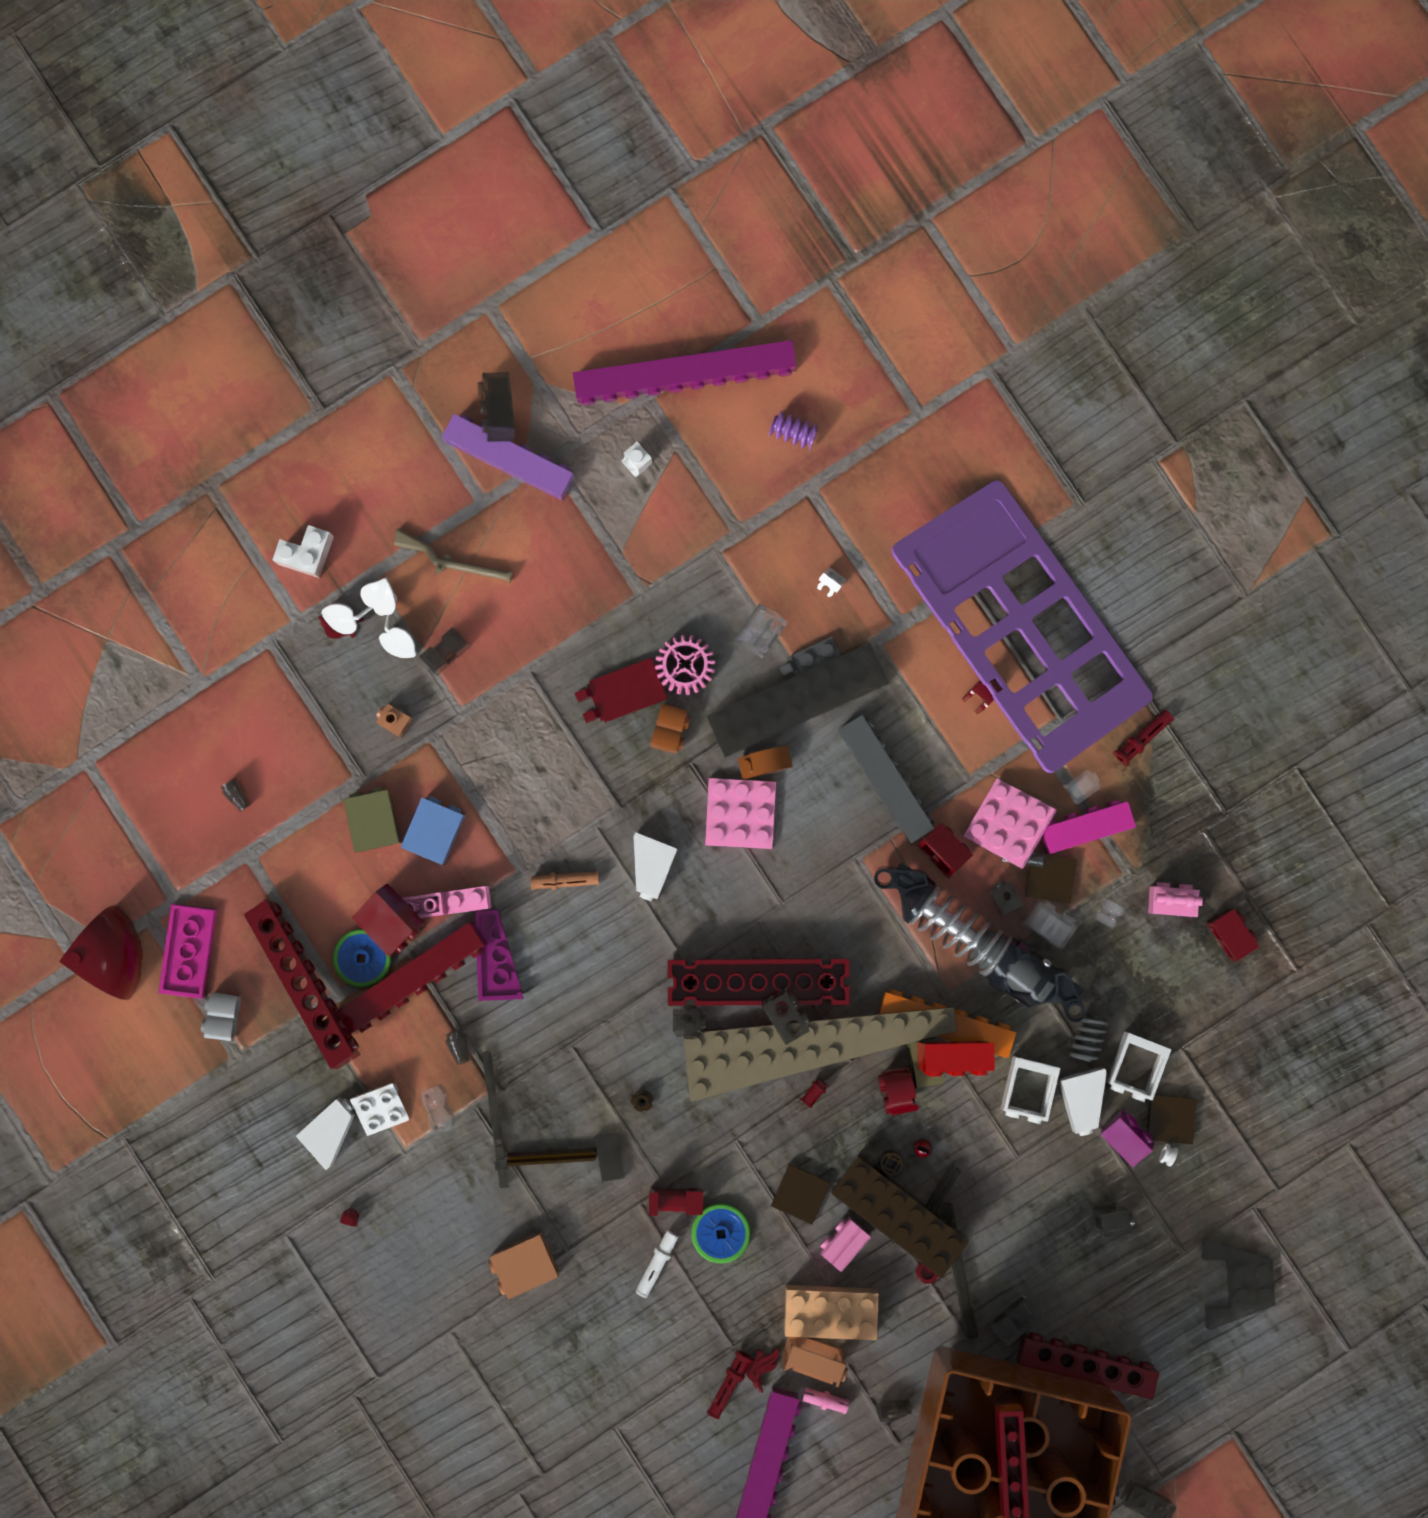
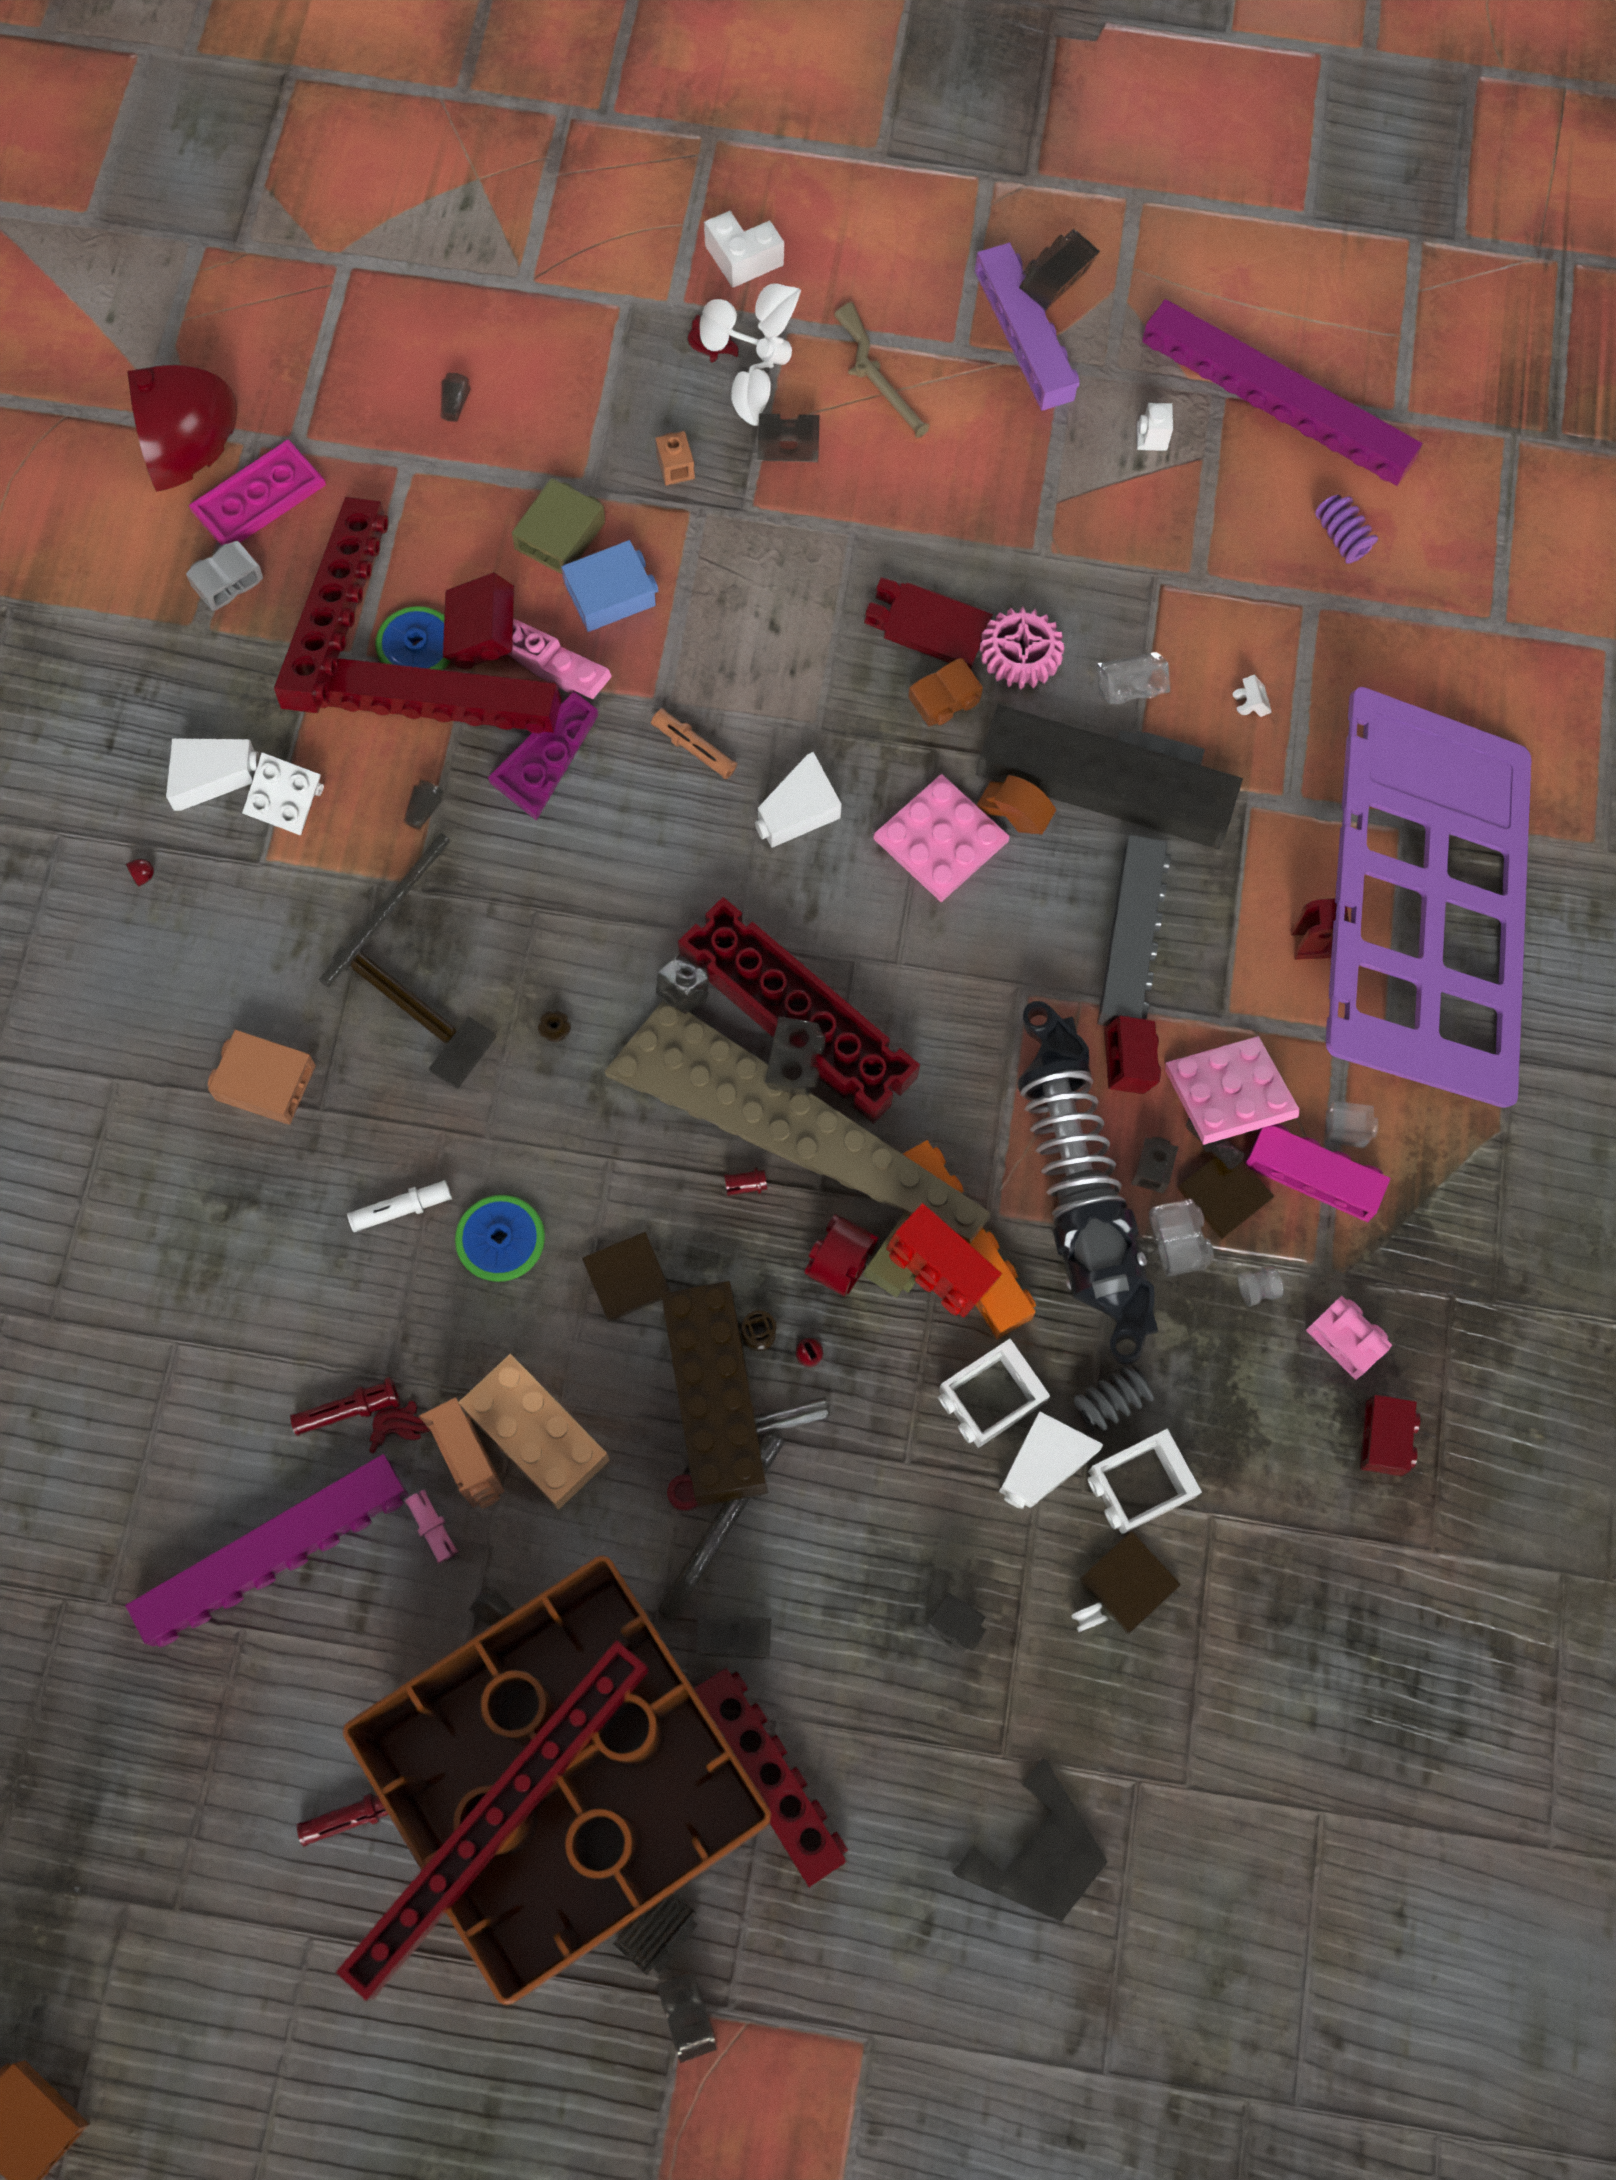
camera: 40 degrees right, 15 degrees down
clear brick [421,1084,455,1135] -> none
dark red piece [649,1187,703,1216] -> none
bright pink brick [820,1217,871,1272] -> none
magenta brick [1100,1110,1154,1167] -> none
dark red pin [1113,710,1174,767] -> none

